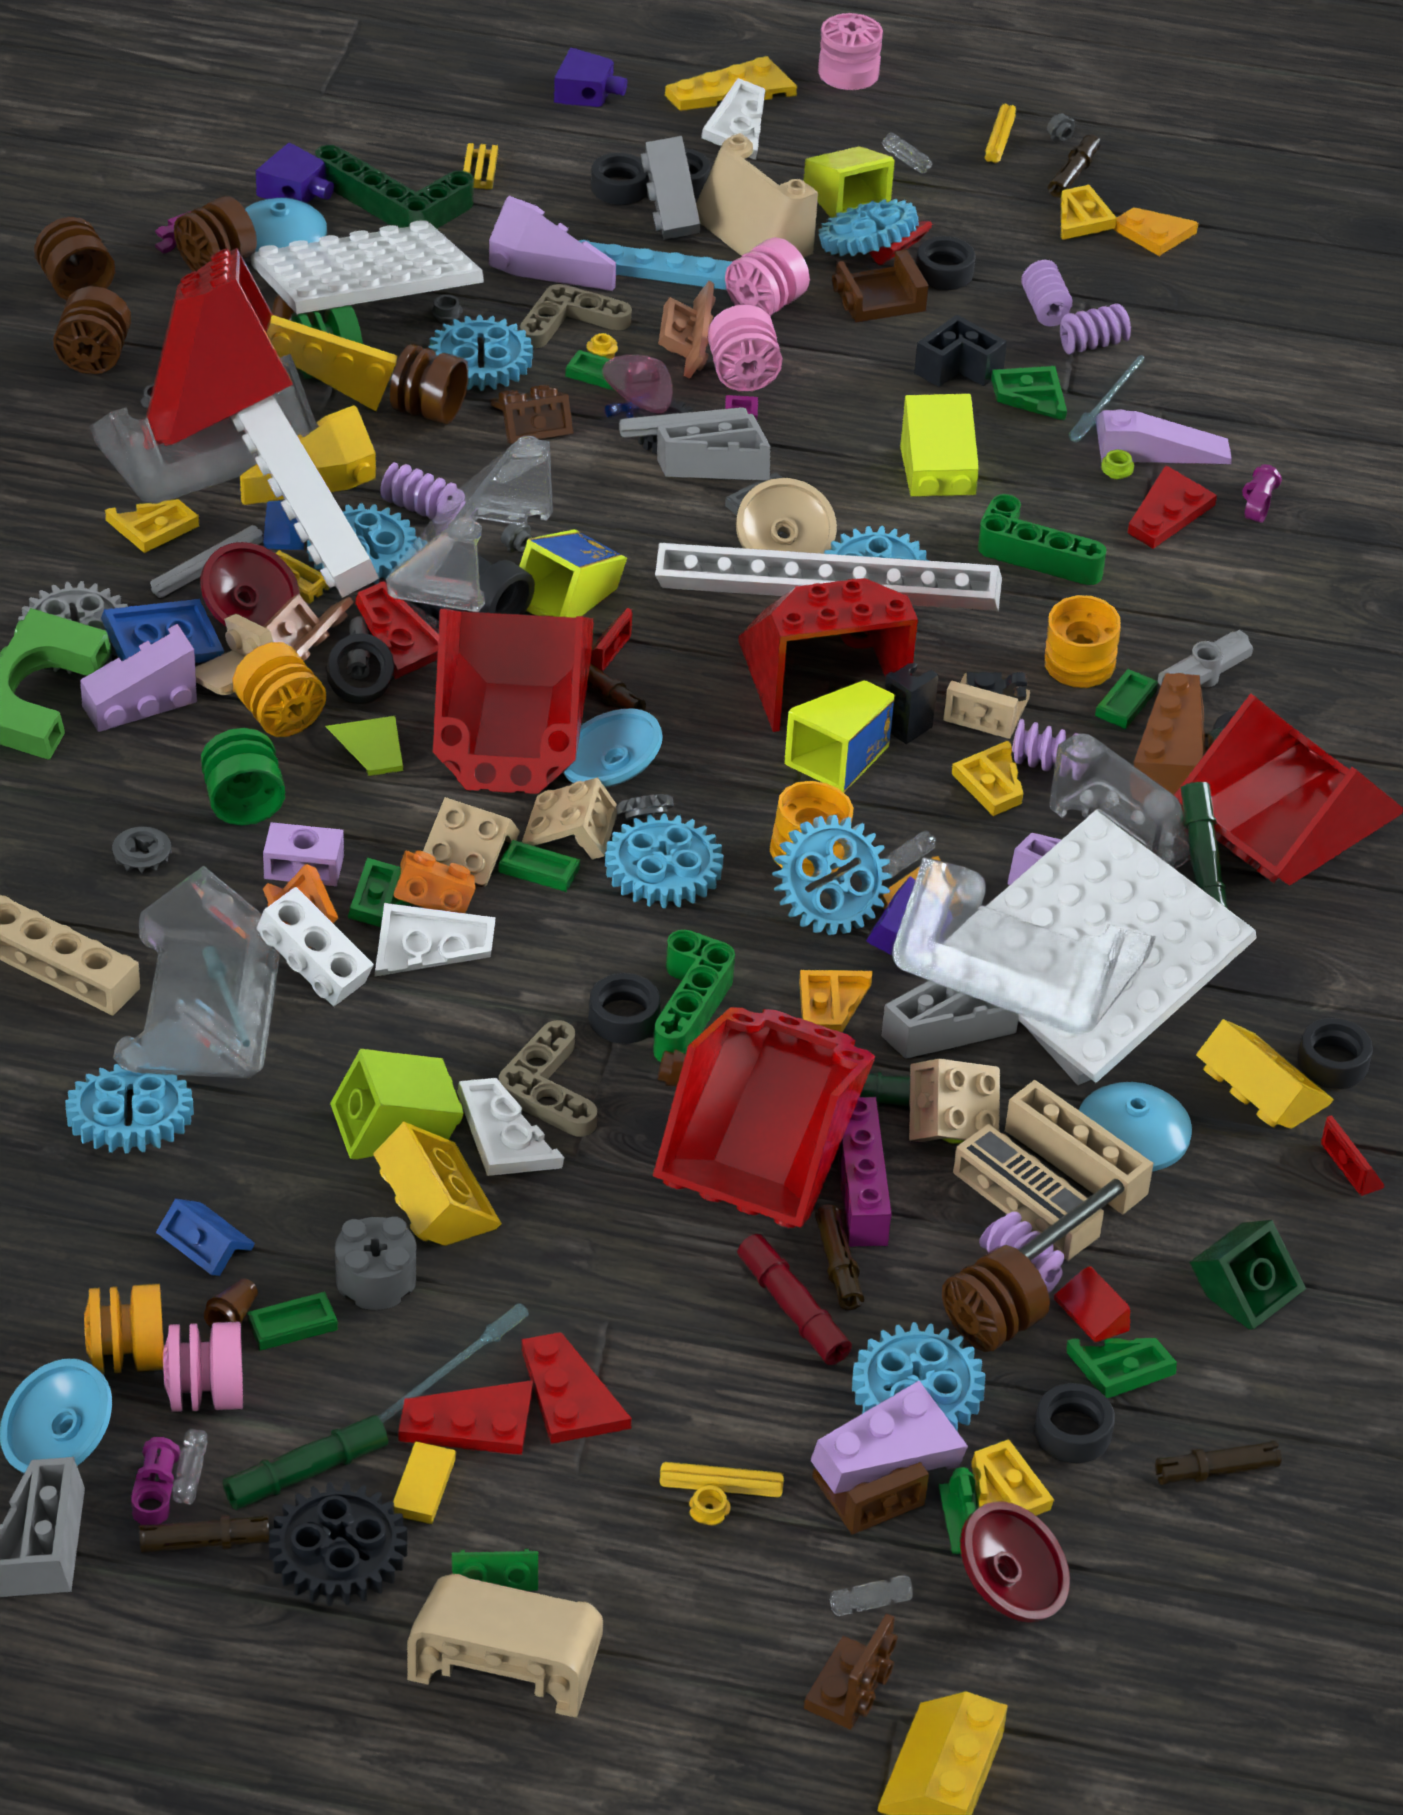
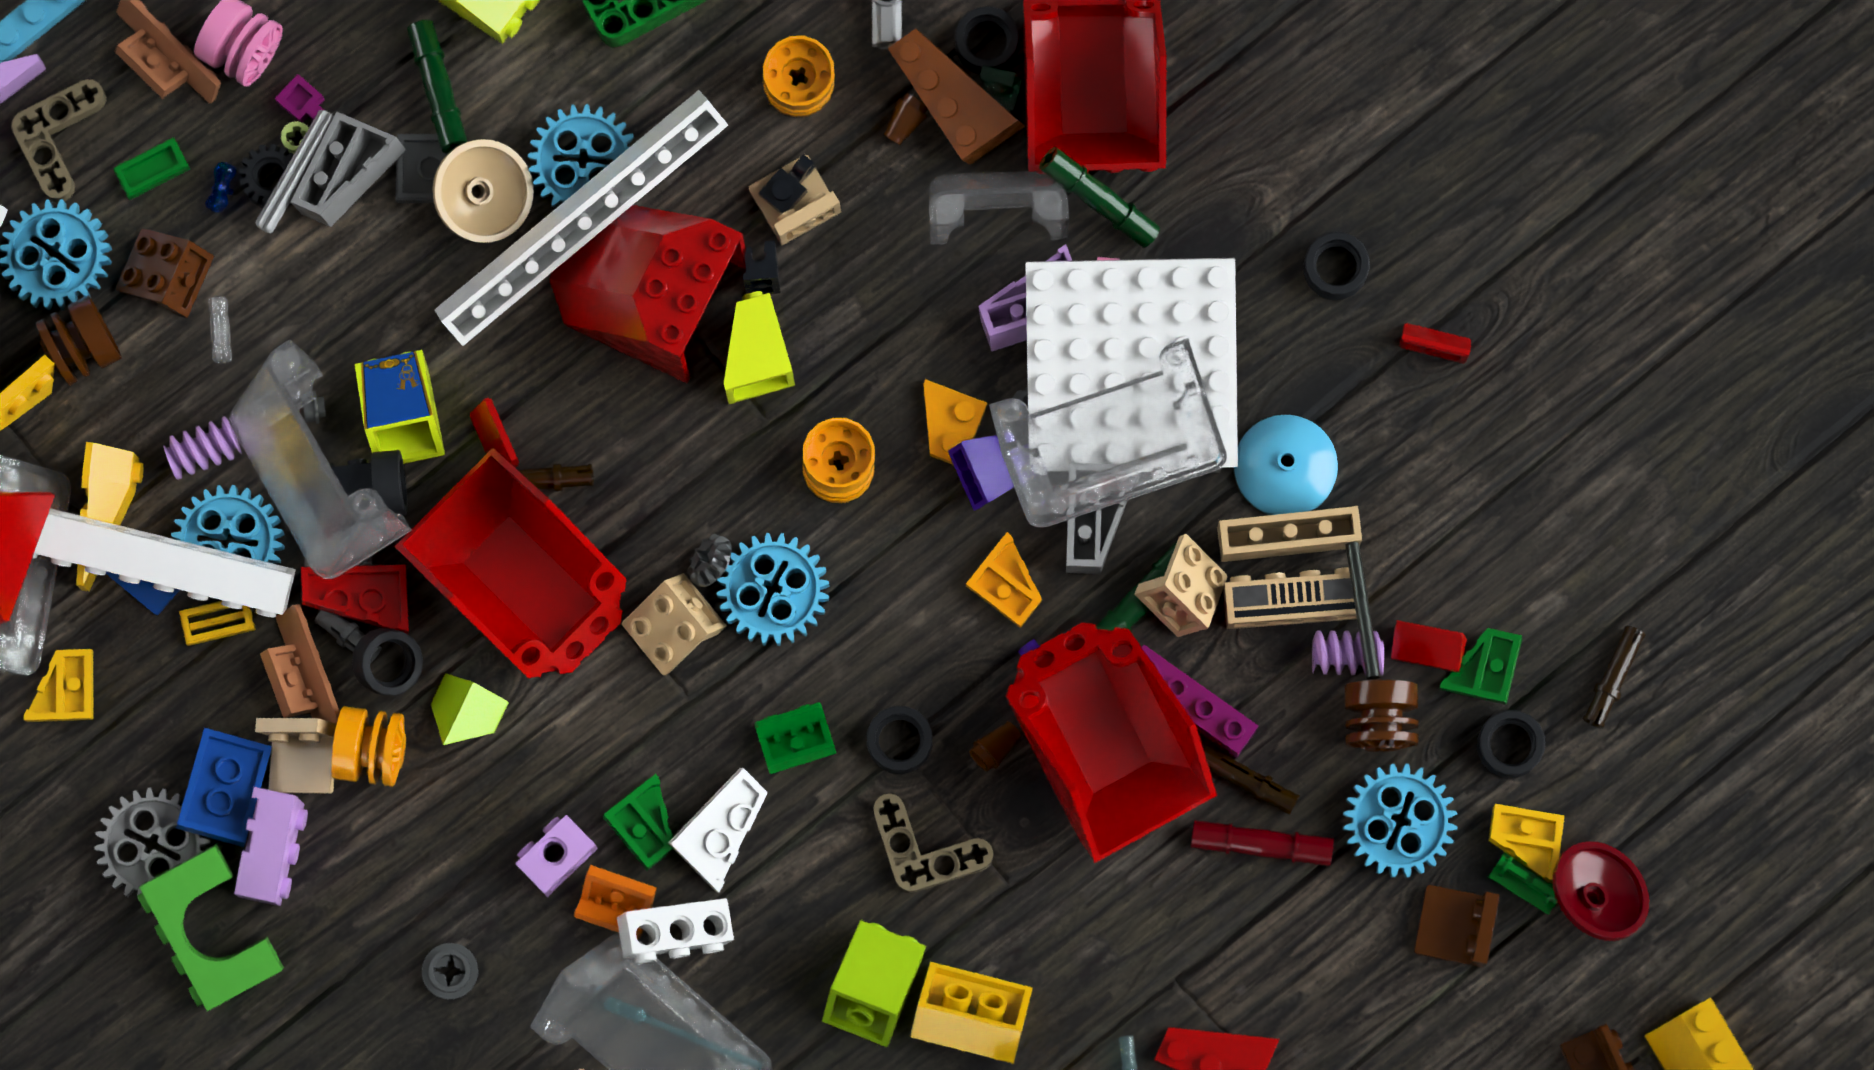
camera: 45 degrees left, 35 degrees up
light grey axle [150,525,263,598] -> none
dark red dish [200,542,300,627] -> none
green wheel [201,728,285,826] -> none
orange bracket [394,851,475,913] -> none
tan bracket [423,797,520,887] -> none
white wing [457,1078,564,1176] -> none
green tile [499,840,580,892] -> none
medium azure dish [563,709,663,788] -> none
yellow plate [586,333,618,359] -> none
clear pink shield [603,354,673,413] -> none
green beam [653,930,735,1062] -> none
yellow axle [660,1462,784,1497] -> none
yellow plate [689,1486,731,1525] -> none
medium azure gear [772,815,892,935] -> none
lavender wedge [811,1381,968,1494] -> none
clear axle [830,1575,913,1616] -> none
clear axle [881,831,936,879] -> none
yellow wing [952,740,1023,816] -> none
lavender piece [1012,719,1090,778] -> none
green tile [1095,669,1158,729] -> none
dark green slope [1190,1220,1306,1329] -> none
yellow slope [1196,1019,1334,1129] -> none
none -> dark green piece [407,20,468,154]
none -> green bracket [754,702,837,774]
none -> reddish brown cone [883,93,928,146]

